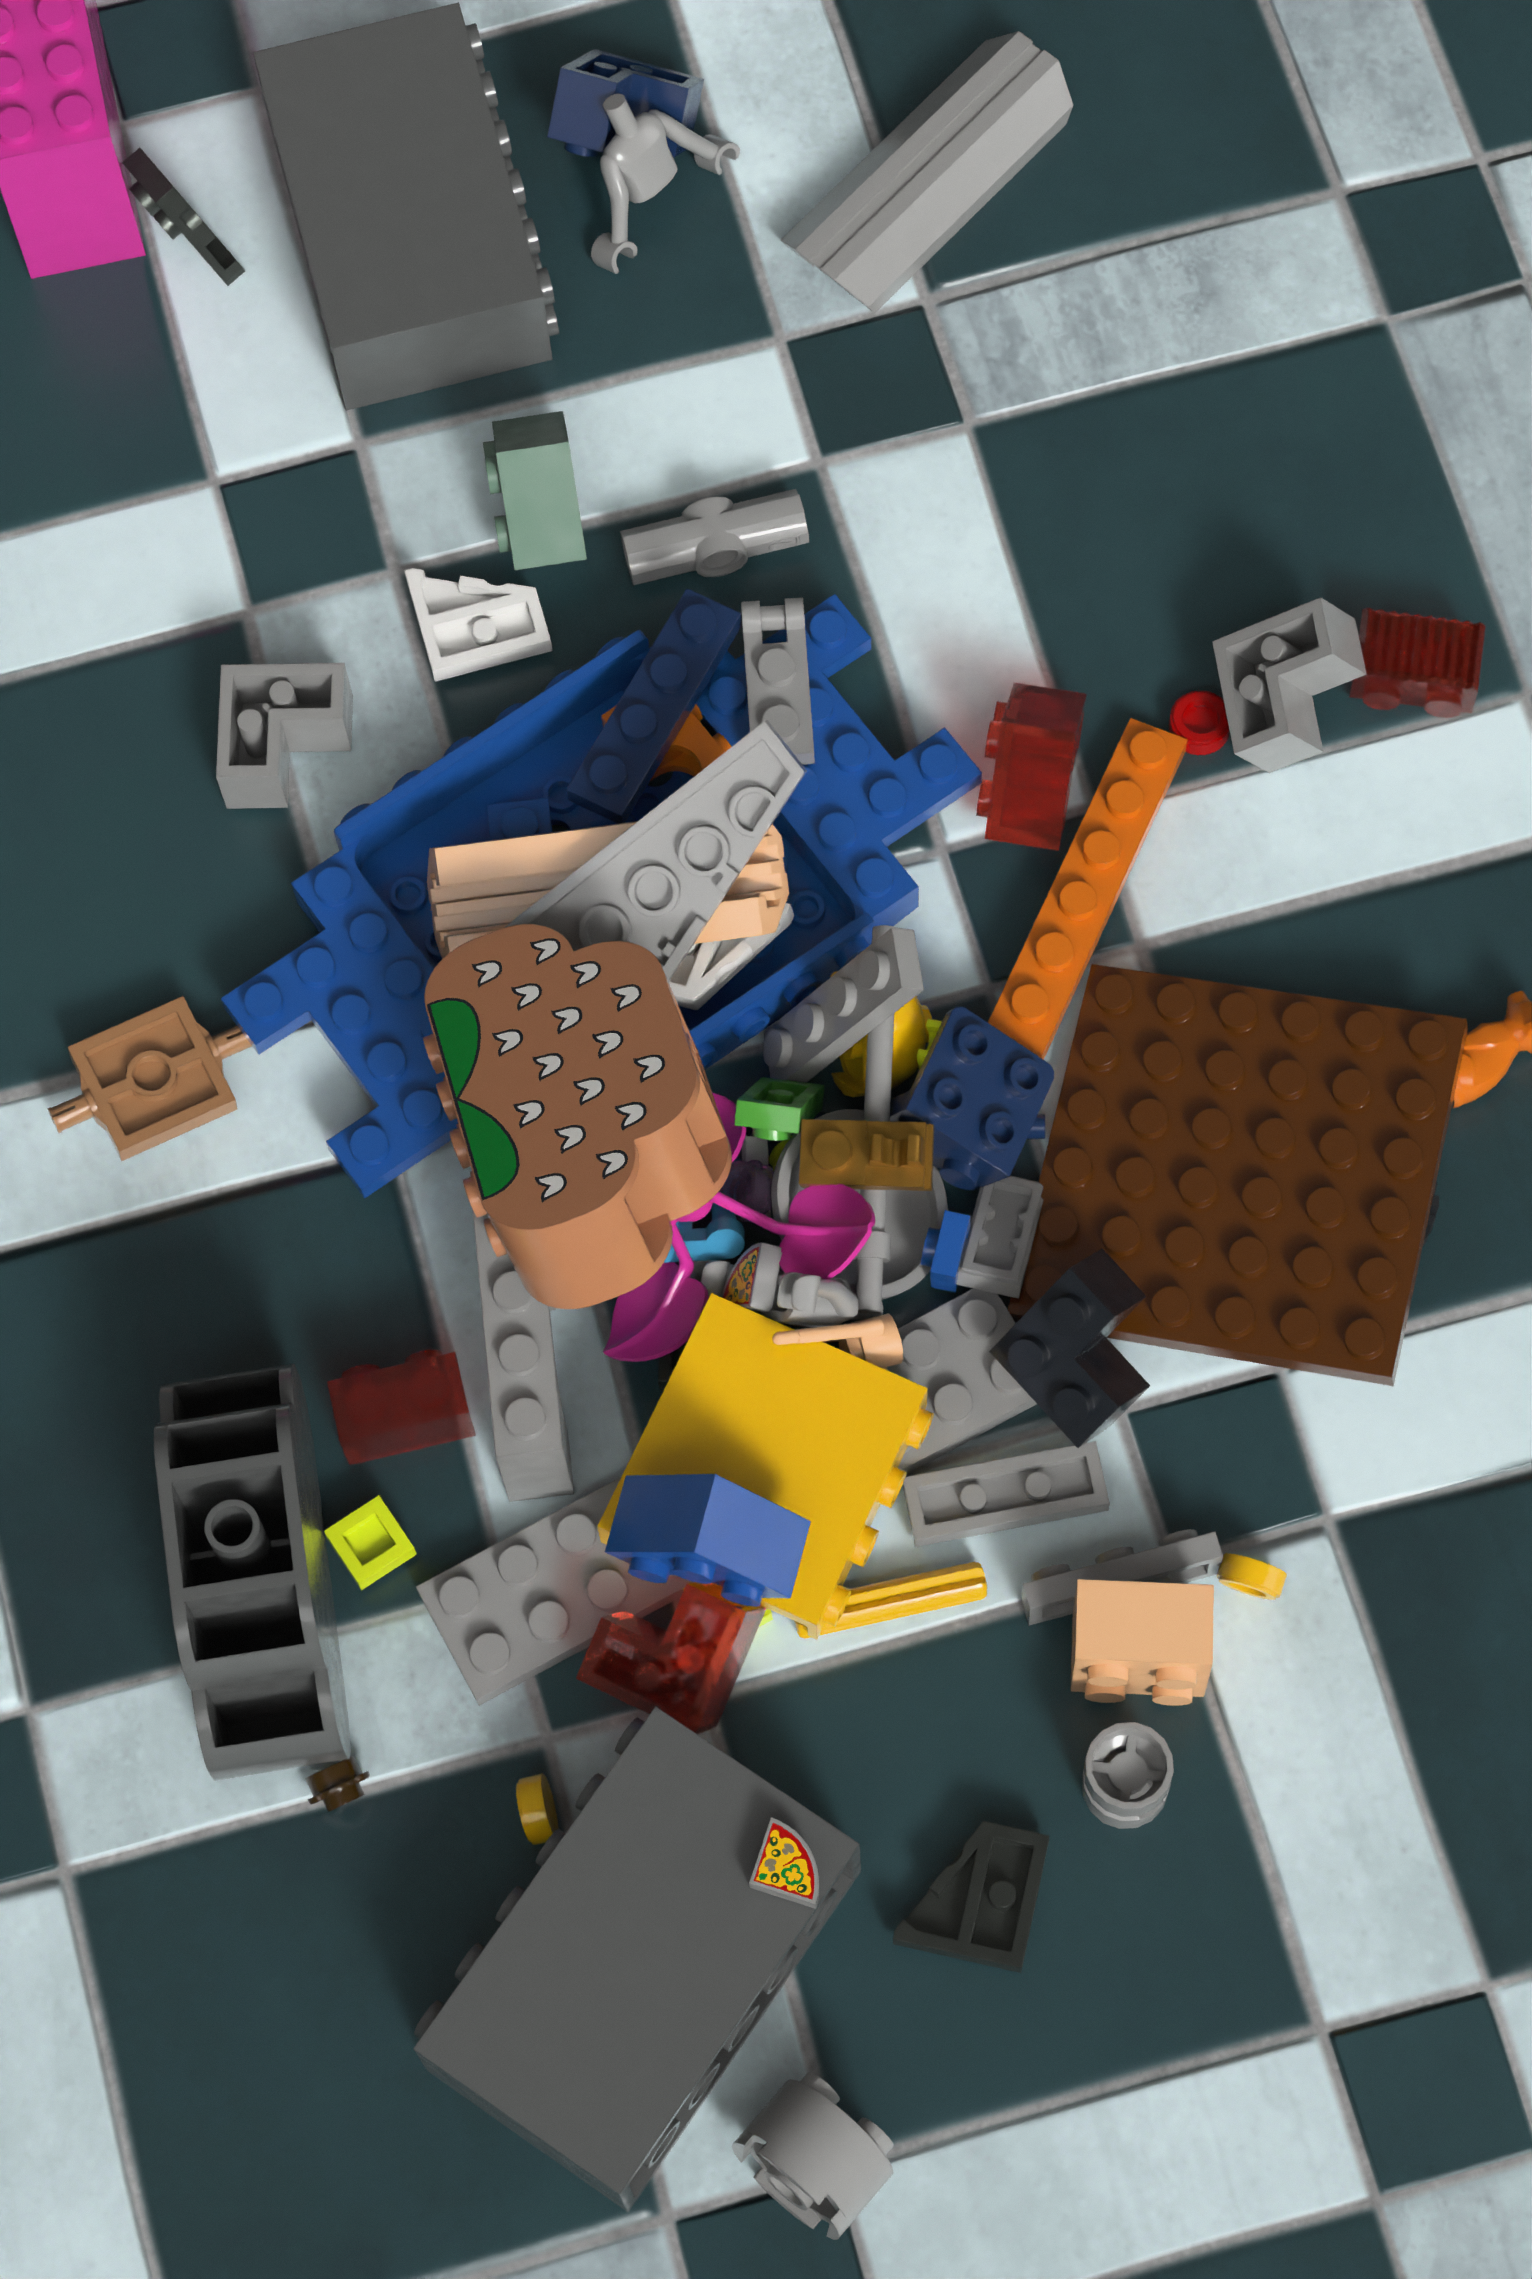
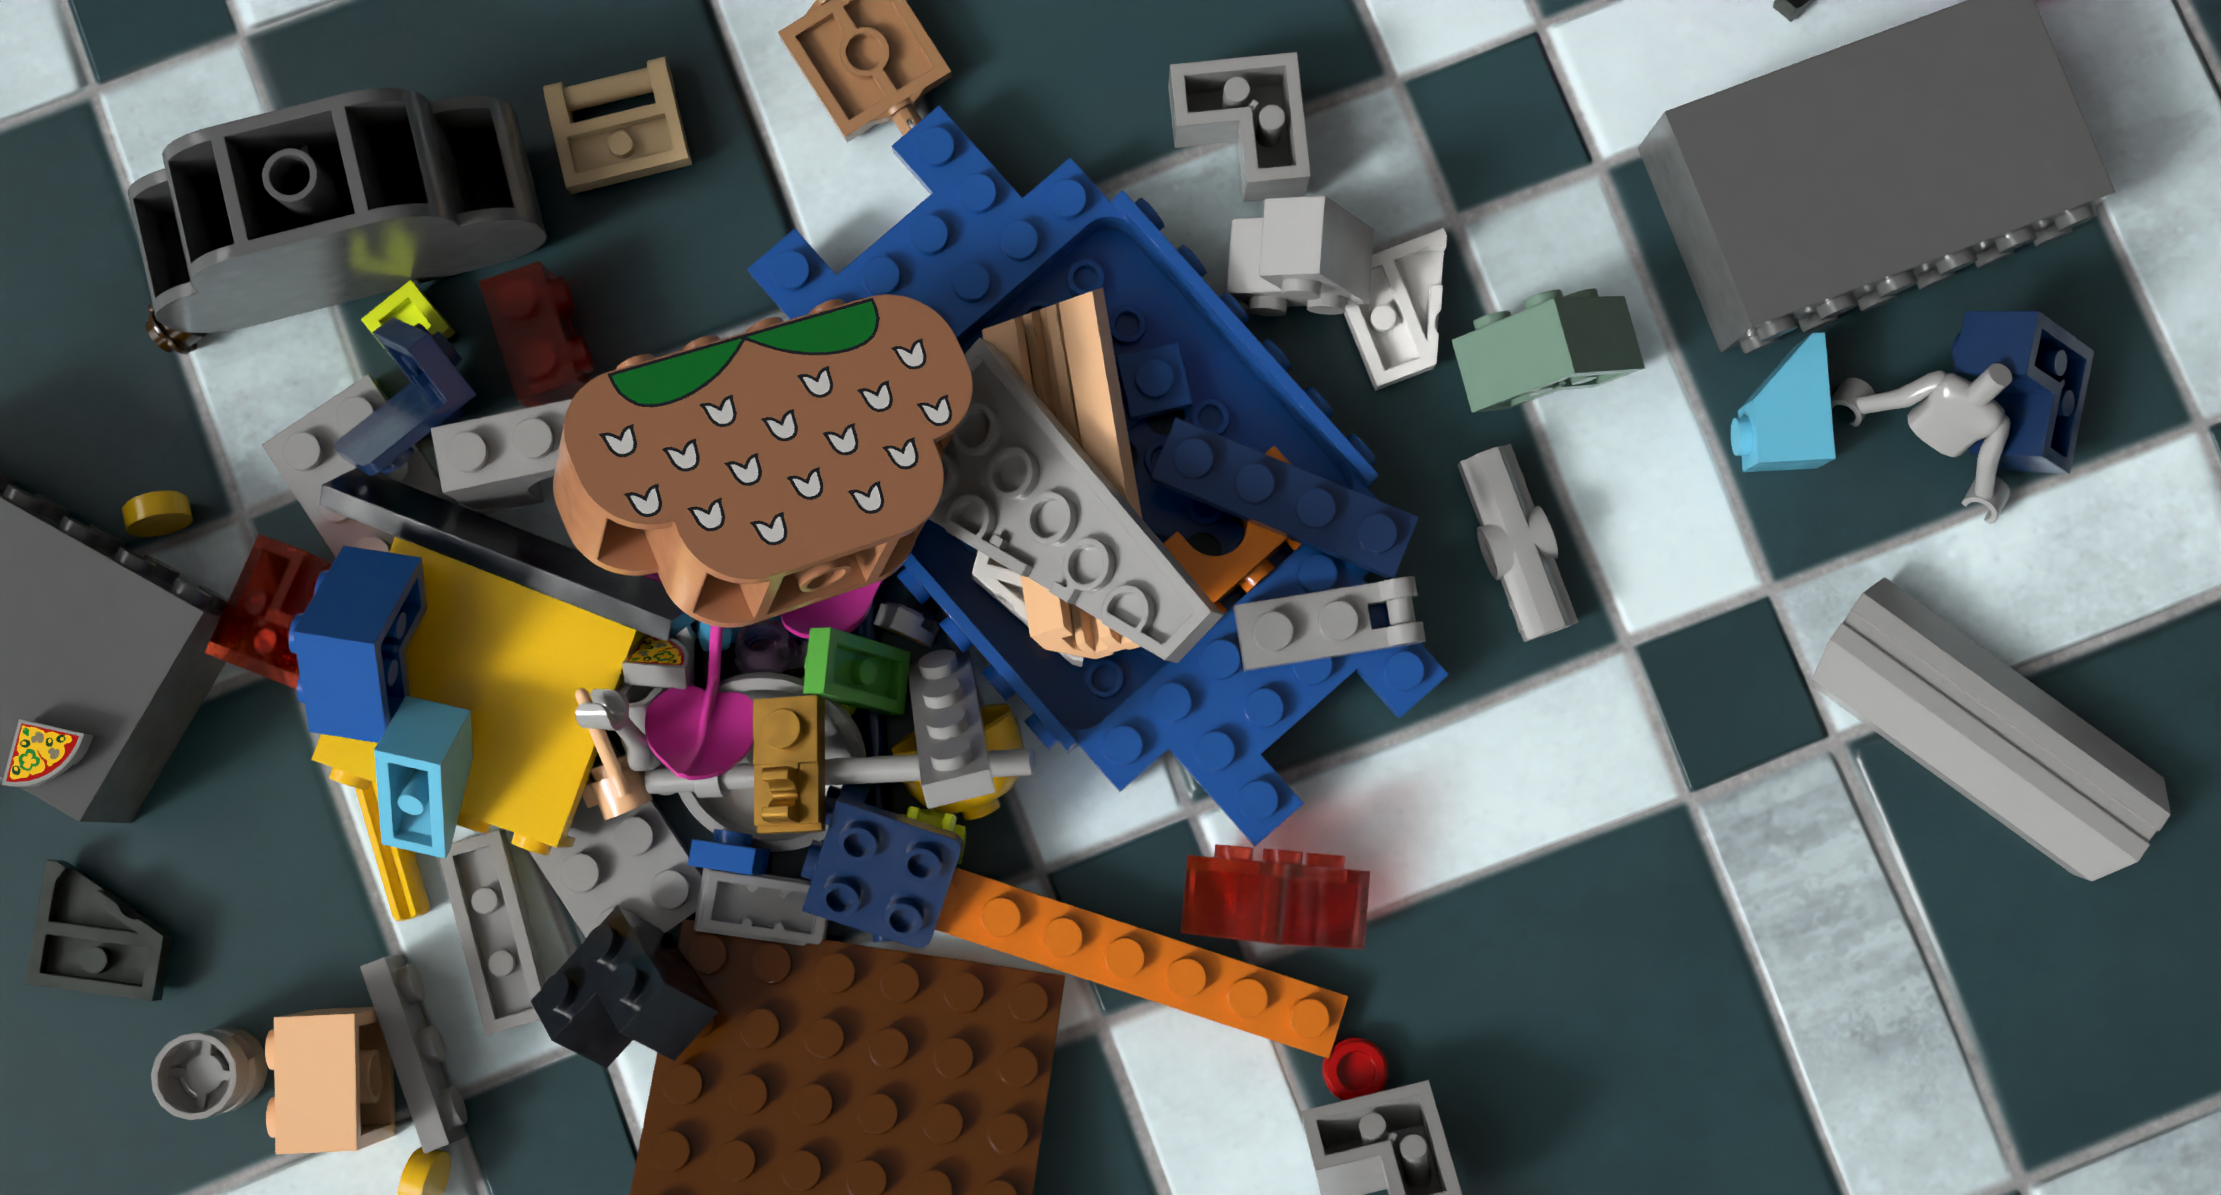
camera: 80 degrees right, 15 degrees up
none -> black tile [319,468,696,642]
none -> dark blue bracket [333,317,476,476]
none -> medium azure slope [374,696,473,859]
none -> tan plate [543,56,693,194]
none -> light grey tile [873,602,940,648]
none -> light grey brick [1227,195,1374,316]
none -> medium azure slope [1731,332,1836,472]

